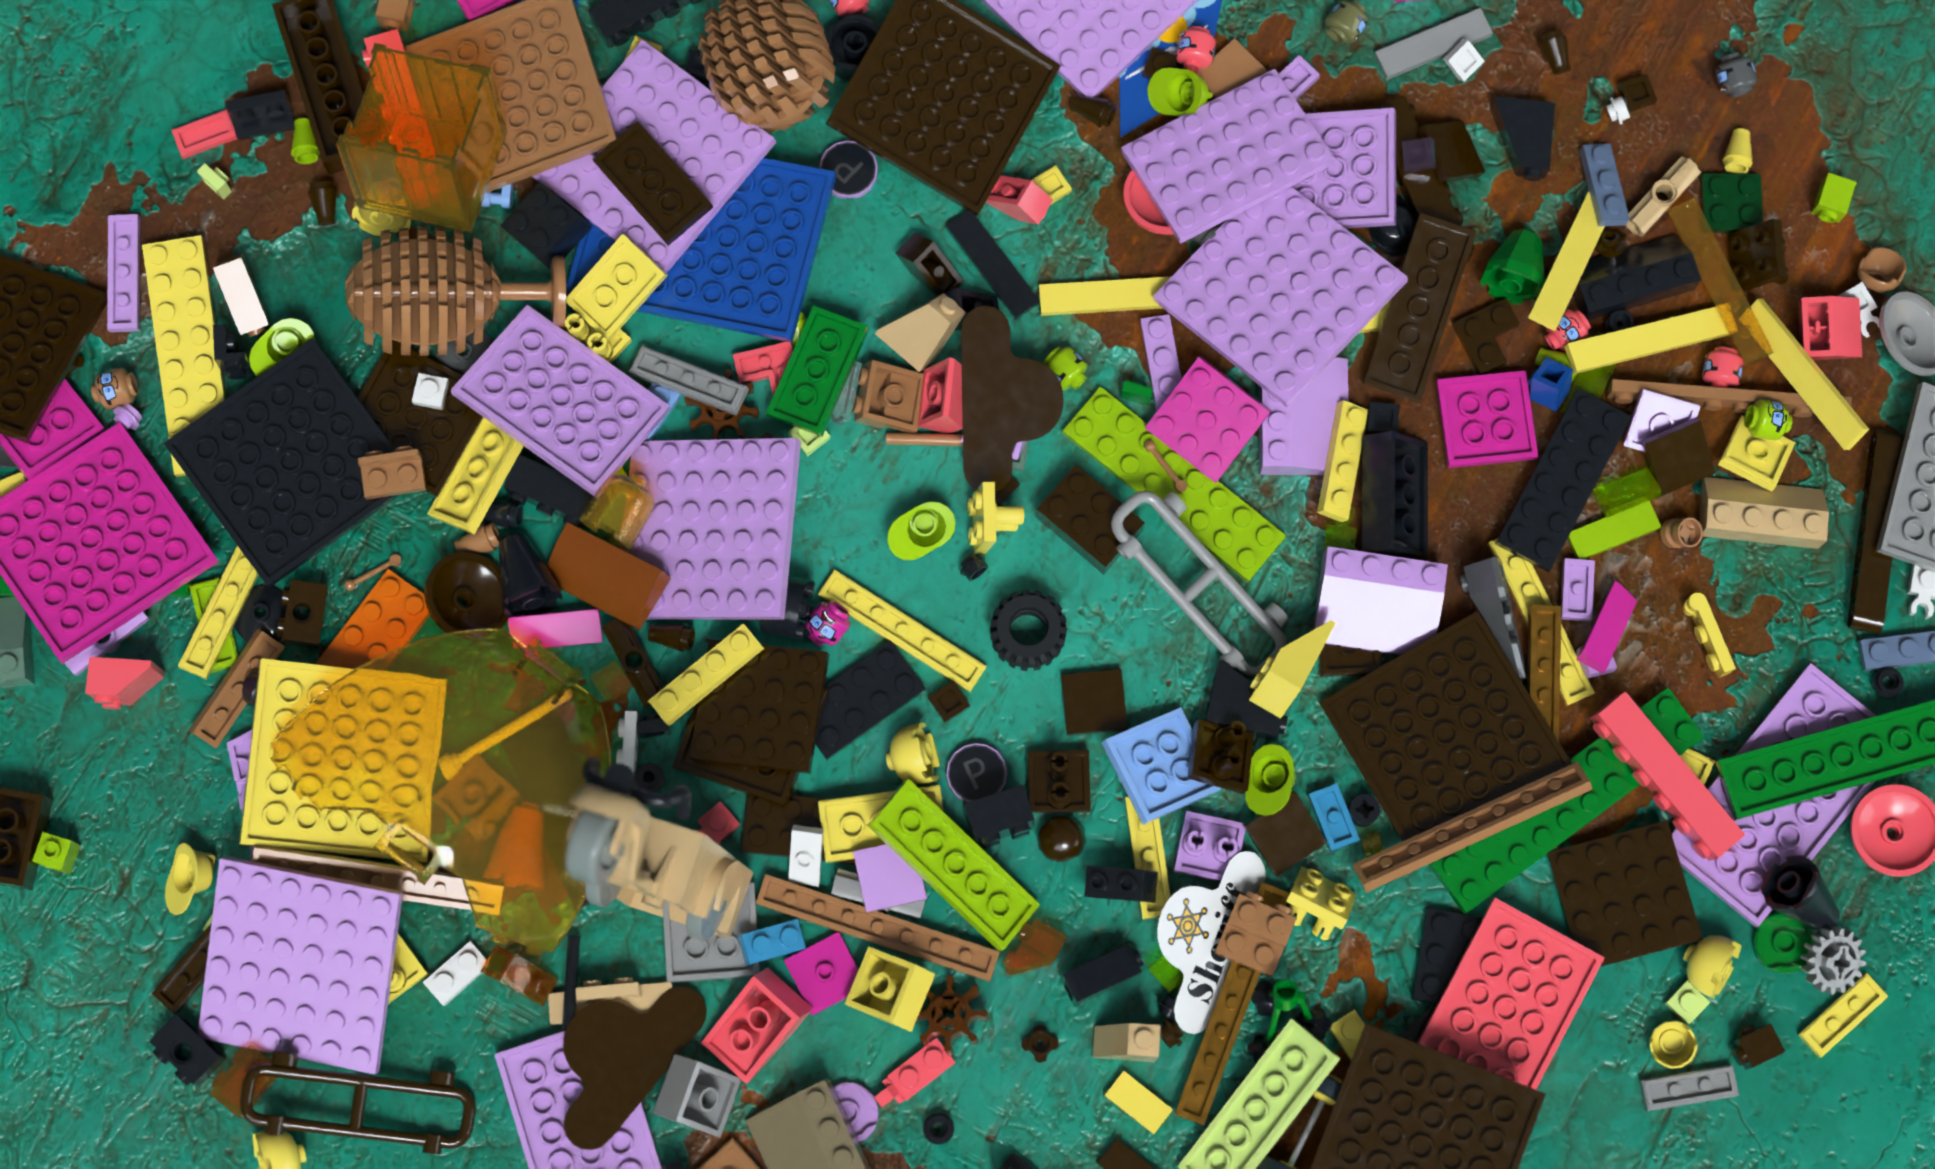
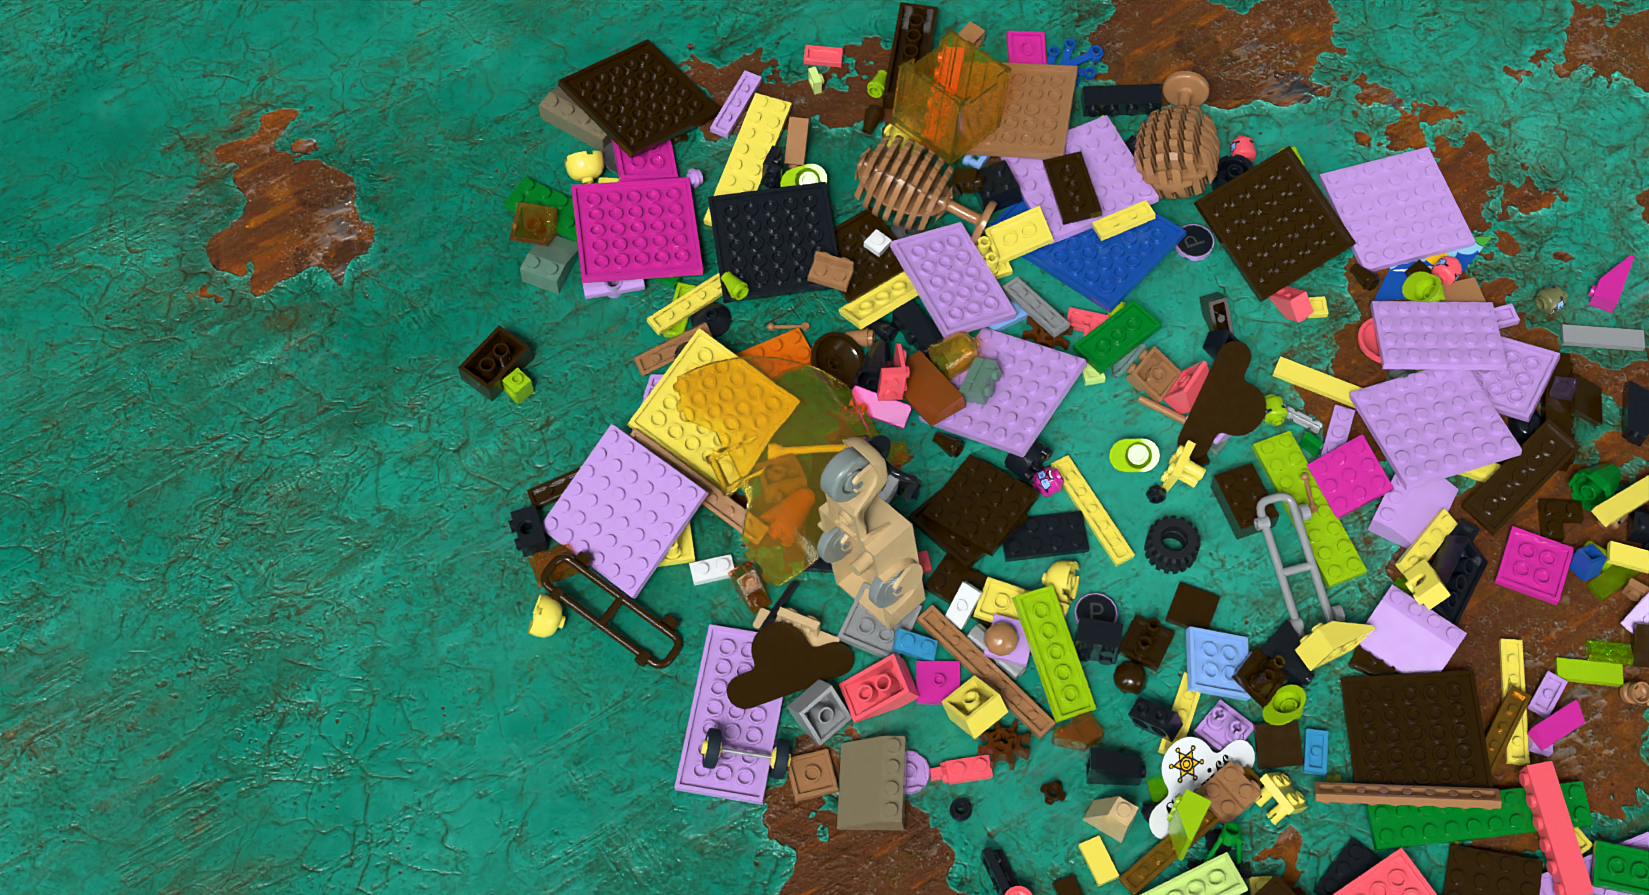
camera: 30 degrees right, 15 degrees down
coral slope [85,657,165,710] -> none
medium nougat head [91,367,139,410] -> none
light yellow piece [165,843,215,915] -> none
black bracket [226,90,294,140] -> none
dark brown brick [277,579,328,649] -> none
dark brown piece [602,618,664,708] -> none
light yellow plate [648,623,764,726] -> none
tan slope [875,293,966,372] -> none
dark brown plate [928,681,970,724] -> none
black tile [946,210,1040,320] -> none
dark brown plate [1160,1018,1184,1049] -> none
black wheel [1347,794,1380,828] -> none
white plate [1443,39,1485,82] -> none
dark grey wedge [1460,556,1527,680] -> none
black plate [1495,388,1632,573] -> none
coral head [1544,309,1591,353] -> none
light yellow plate [1682,593,1736,678] -> none
none -> lime cone [721,271,749,300]
none -> coral bracket [877,343,909,401]
none -> dark brown brick [952,168,984,196]
none -> sand green brick [959,357,1002,405]
none -> medium nougat hair [983,623,1018,656]
none -> light yellow plate [1092,200,1155,241]
none -> lime slope [1167,789,1212,861]
none -> light grey axle [1286,406,1323,433]
none -> light yellow brick [1404,559,1451,610]

